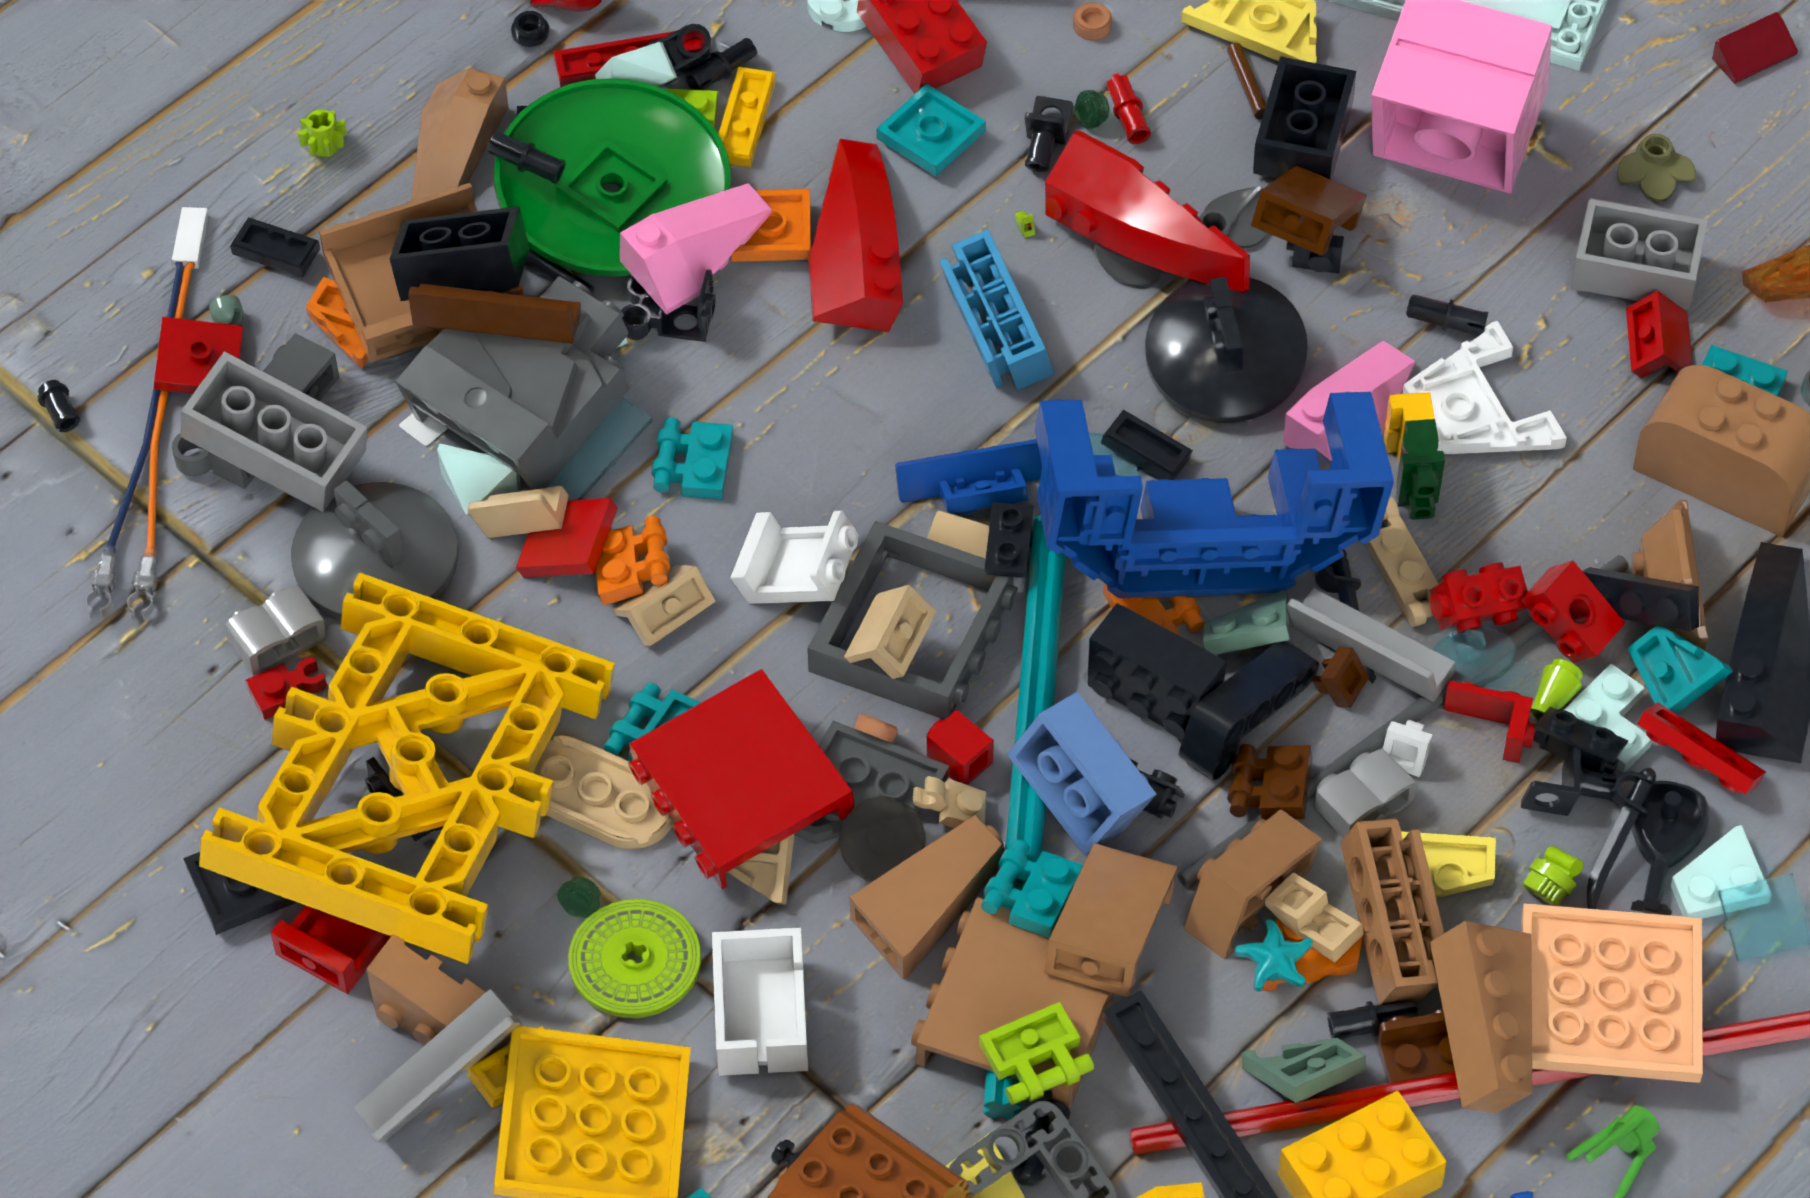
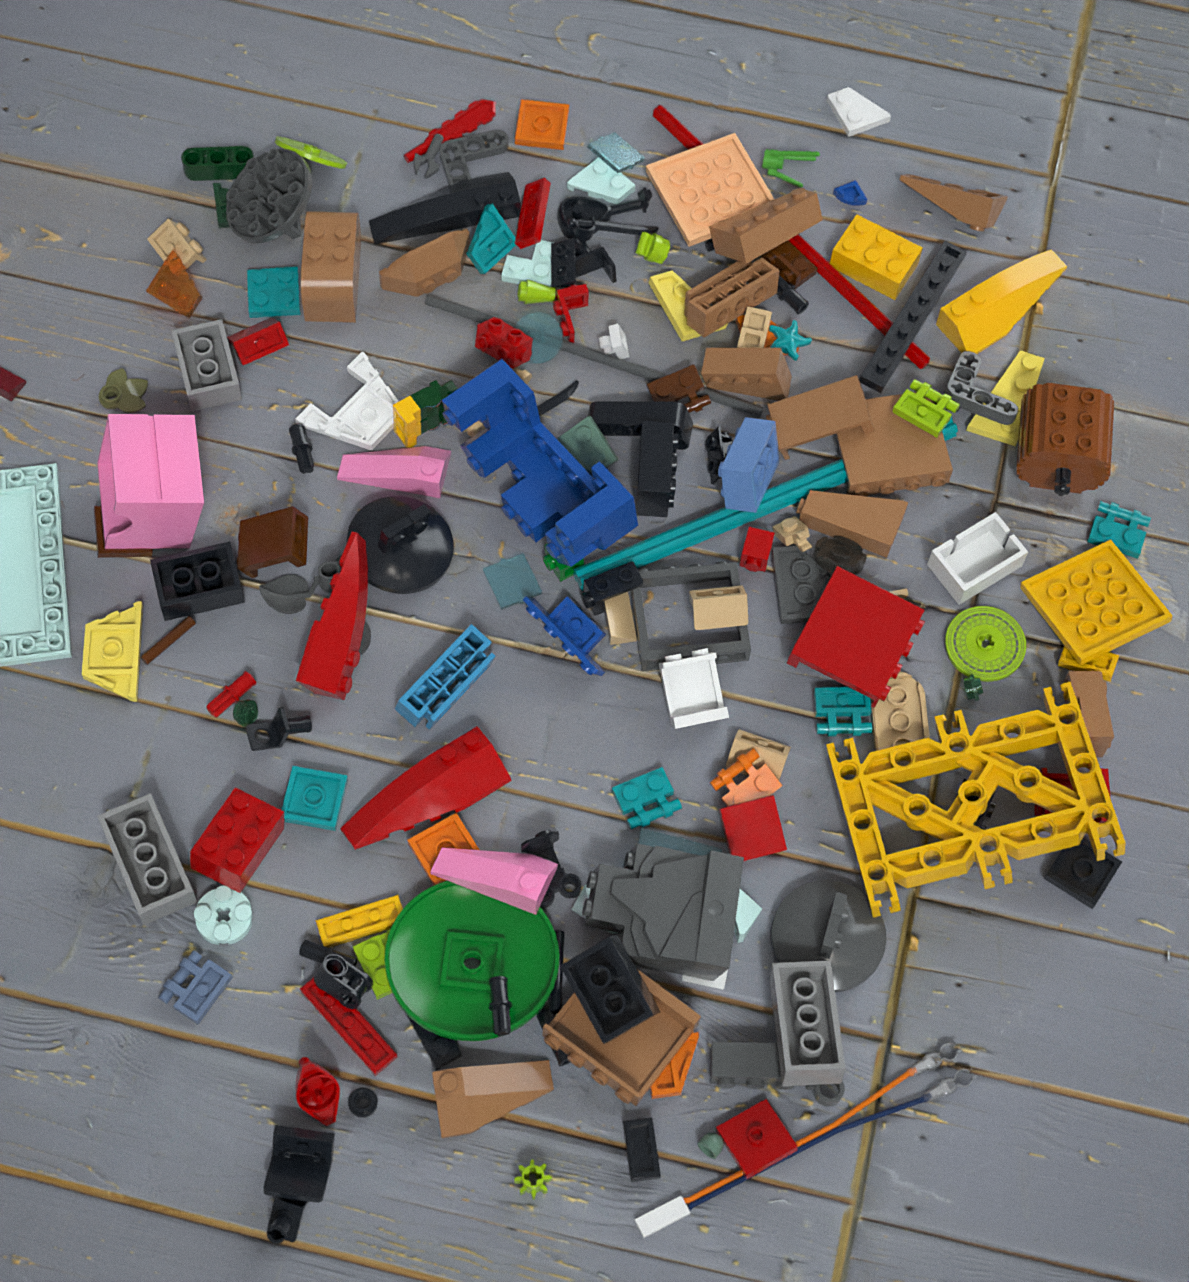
camera: 125 degrees left, 10 degrees up
black pin [37,380,80,432] -> none
light grey brick [225,586,326,675] -> none
red plate [245,657,327,720] -> none
light grey panel [353,989,522,1142] -> none
reddish brown panel [408,283,581,344] -> none
tan panel [468,486,569,538] -> none
light aqua slope [595,42,677,87] -> none
nougat tile [853,713,898,743] -> none
teal plate [981,840,1083,939] -> none
lime piece [1014,210,1036,238] -> none
nougat tile [1073,3,1112,41] -> none
black tile [1100,409,1193,480] -> none
sand green wing [1241,1038,1367,1103] -> none
light grey panel [1286,587,1457,702] -> none
reddish brown tile [1312,647,1369,708] -> none
light grey brick [1315,748,1417,838] -> none
red brick [1521,560,1626,663] -> none
black plate [1583,567,1699,632] -> none

